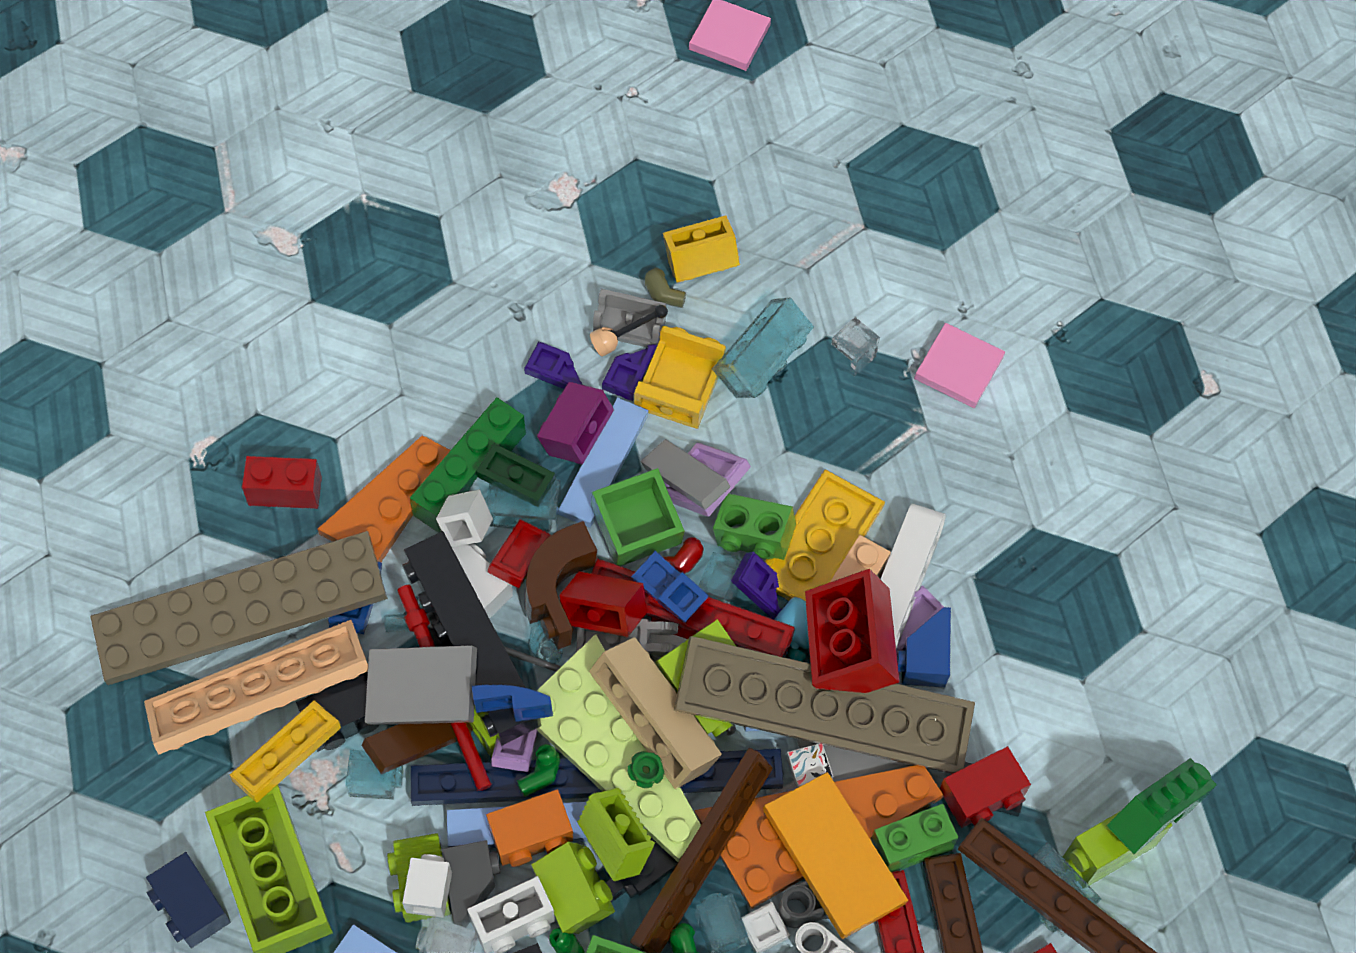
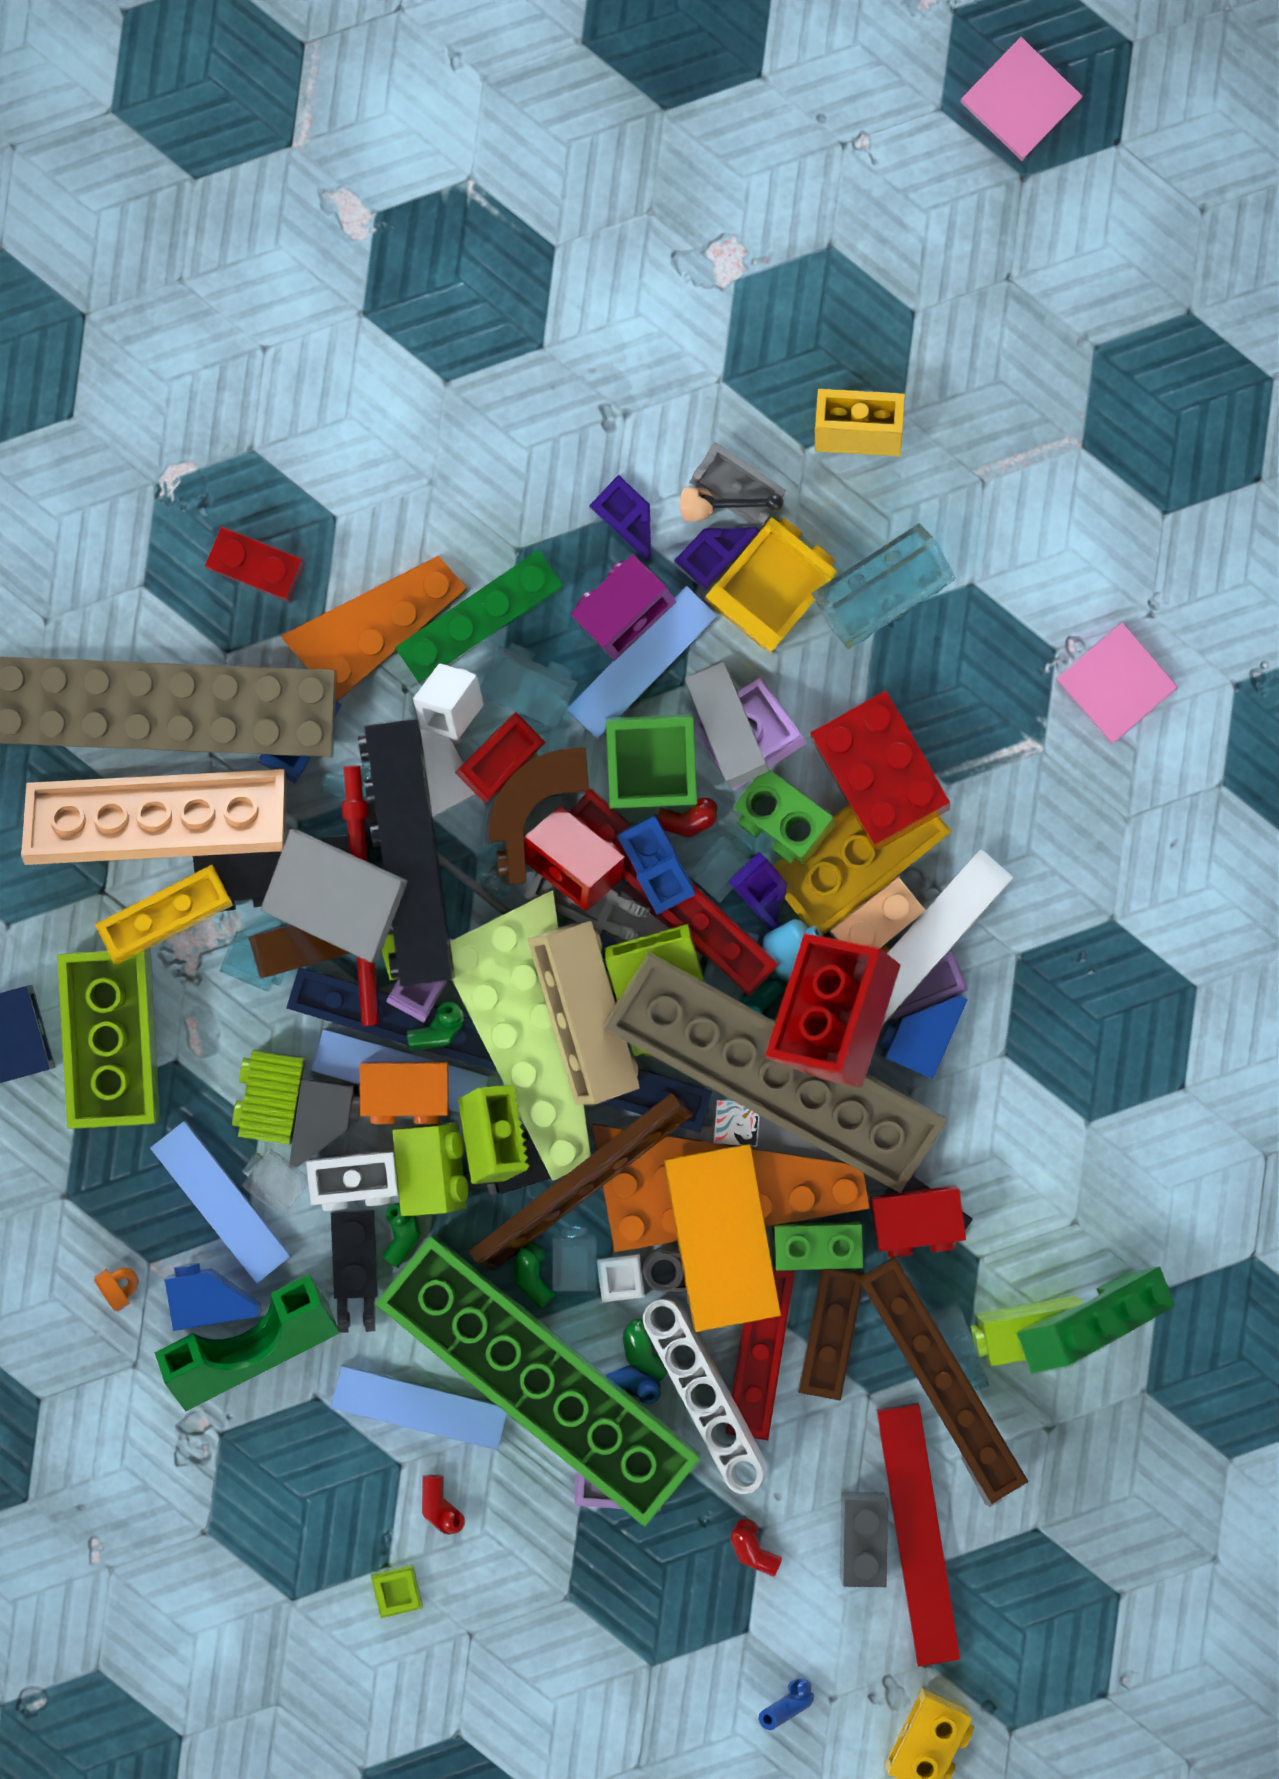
camera: 25 degrees right, 25 degrees up
white brick [402,854,452,918] -> none
blue slope [472,685,553,722] -> none
dark green plate [476,443,556,507] -> none
green plate [627,751,664,788] -> none
olive arm [645,268,686,308] -> none
clear panel [831,317,880,377] -> none
none -> red brick [810,690,950,851]

